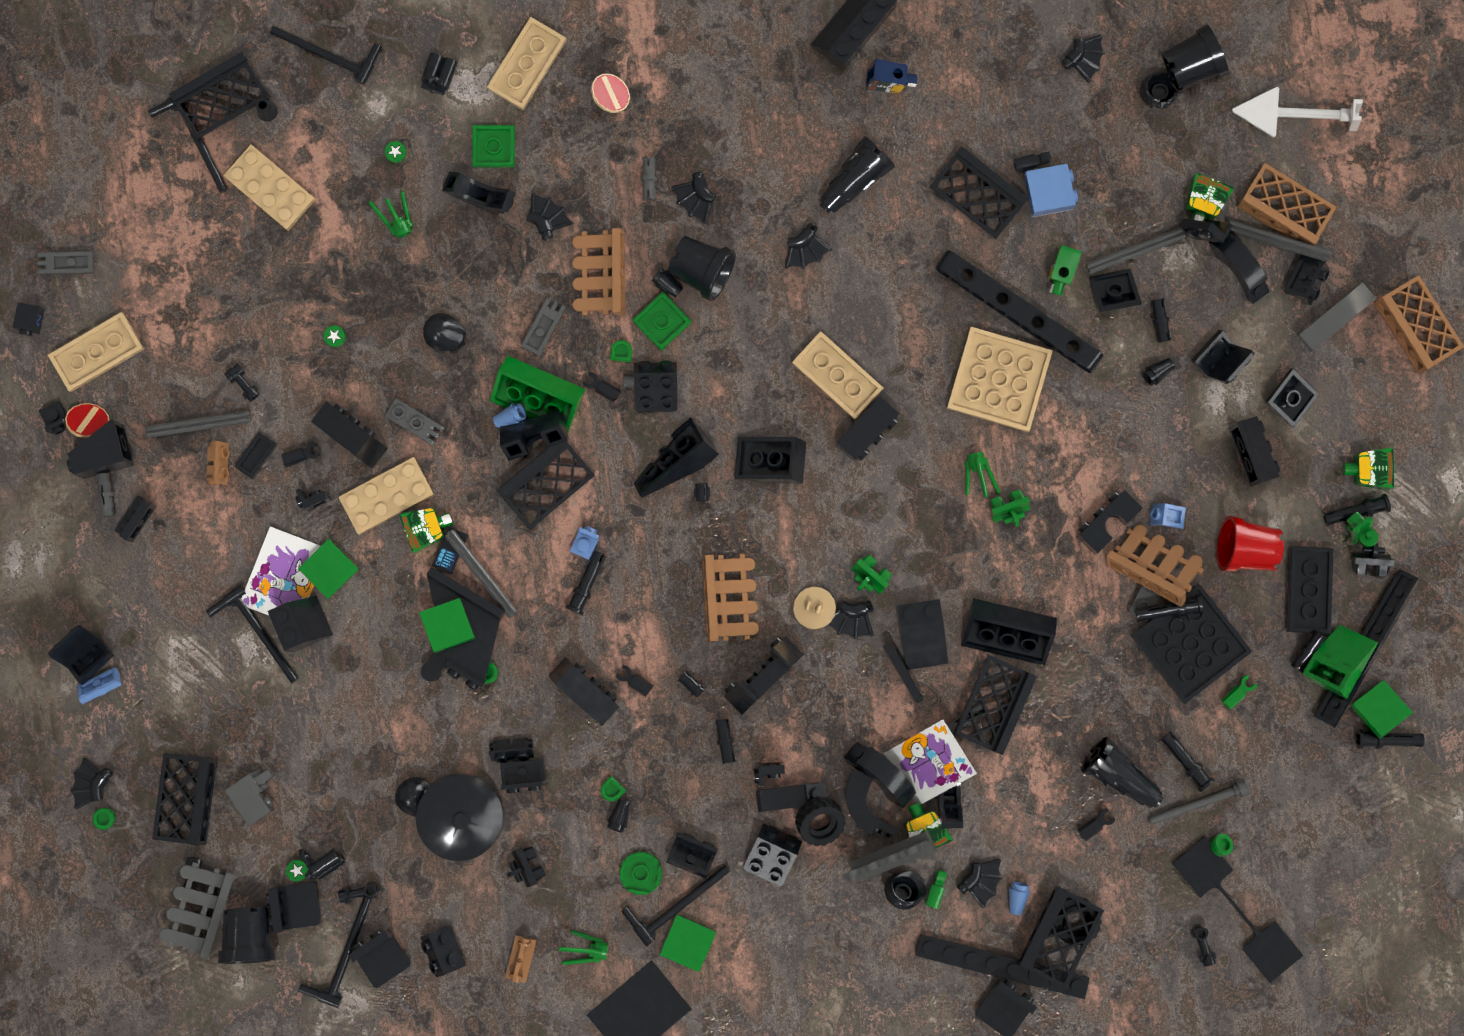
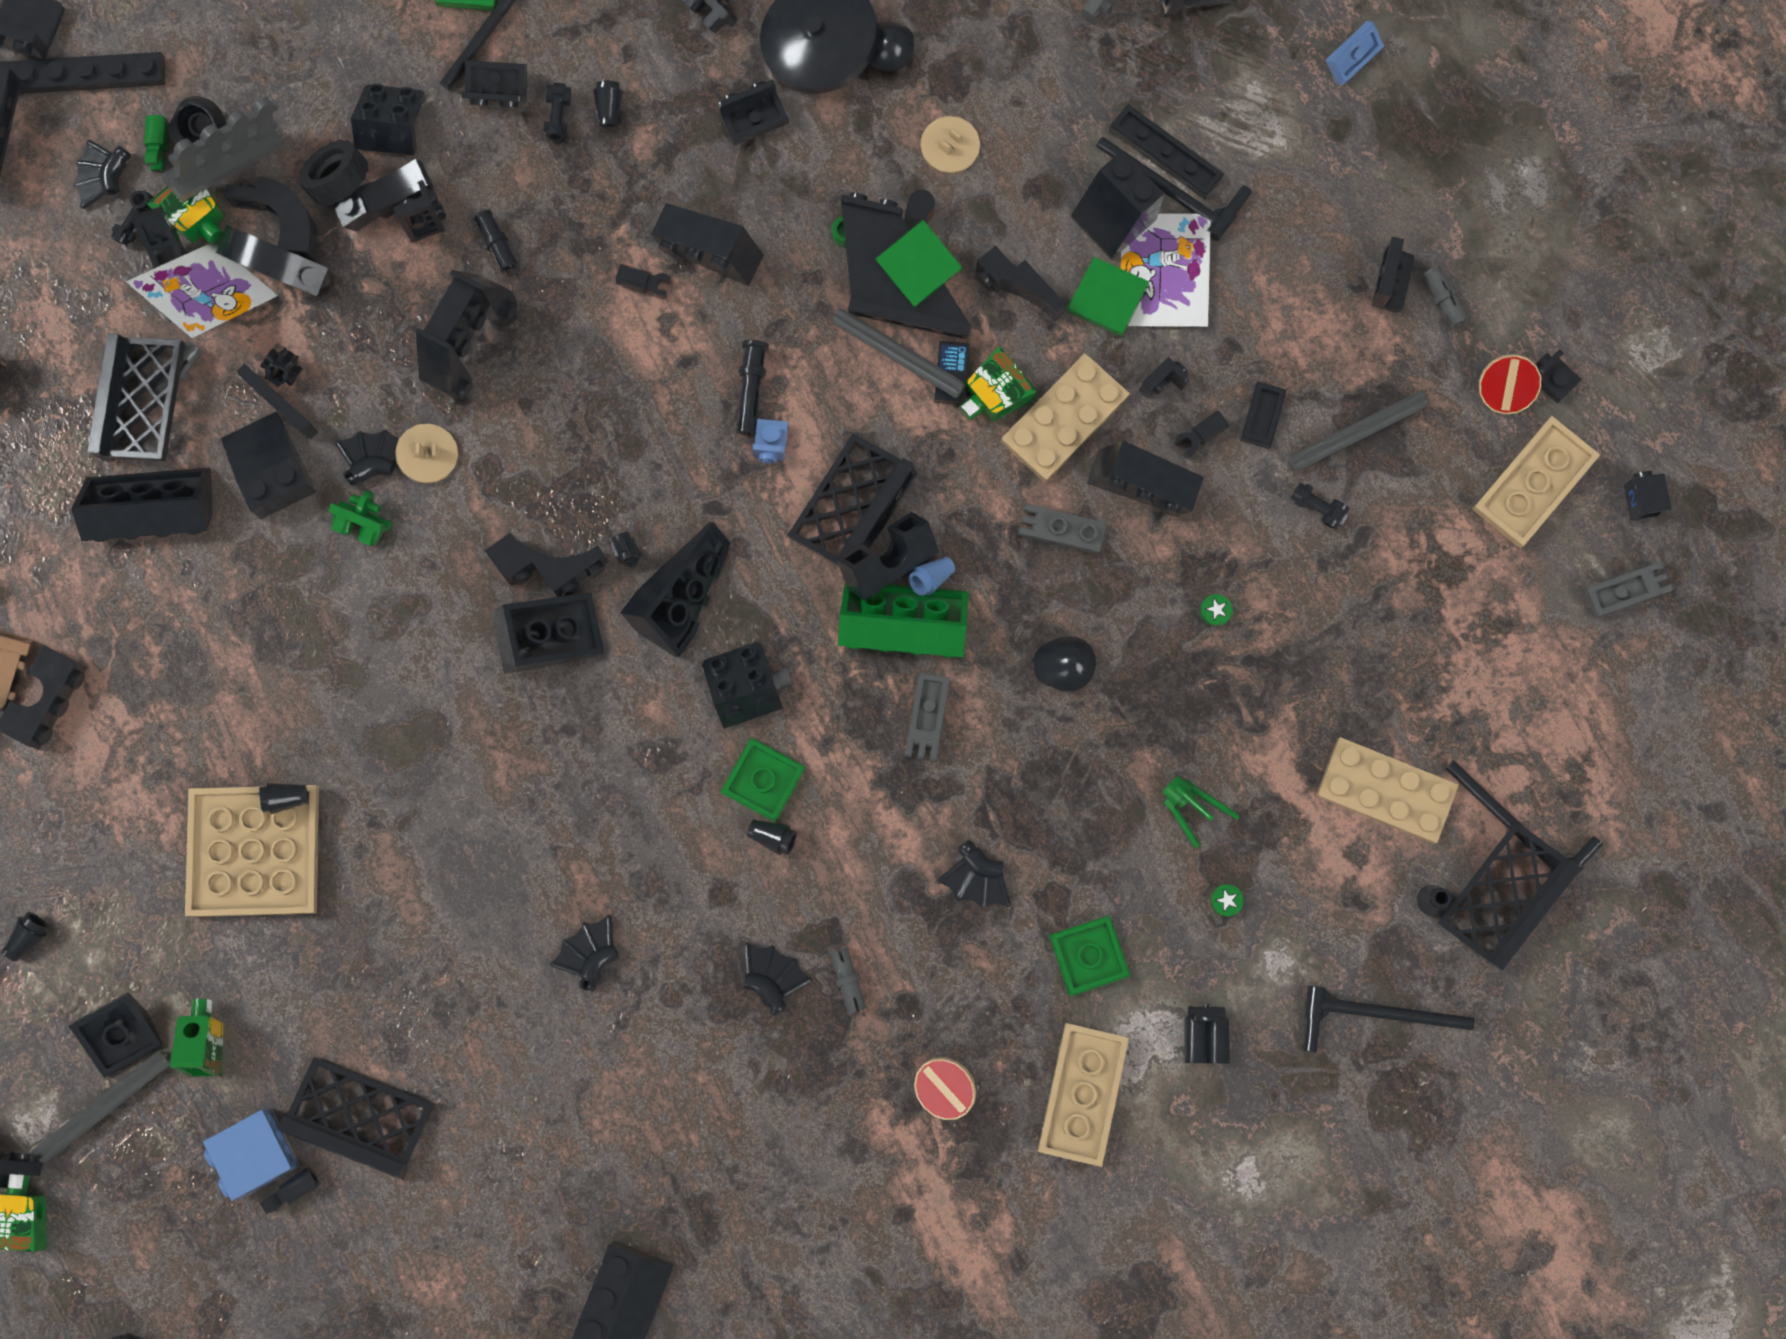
camera: 160 degrees right, 5 degrees down
black bracket [48,625,114,685] -> none
black slope [67,420,134,479] -> none
medium nougat hinge [206,441,230,485] -> none
black arch [442,171,516,214] -> none
black hinge [489,737,534,763] -> none
medium nougat fence [572,228,625,316] -> none
black bar [583,372,621,403] -> none
green tile [601,775,627,802] -> none
green tile [610,340,633,363] -> none
green tile [619,852,662,895] -> none
black piece [668,236,736,302] -> none
black pin [678,671,705,698] -> none
medium nougat fence [702,554,759,642] -> none
tan plate [792,331,884,420] -> none
black cone [820,136,895,214] -> none
black brick [836,396,899,462] -> none
dark blue torso [866,59,917,93] -> none
black beam [935,250,1104,373] -> none
green plant [964,452,1000,498] -> none
green hips [991,490,1030,527] -> none
medium blue cone [1009,882,1030,915] -> none
black pin [1151,298,1171,343] -> none
none -> black bar [110,191,154,247]
none -> black cone [259,783,308,815]
none -> black gear [260,347,303,387]
none -> black arch [484,533,609,597]
none -> black bar [544,82,572,141]
none -> tan piece [920,116,980,174]
none -> black slope [976,246,1066,322]
none -> black tile [1109,104,1224,200]

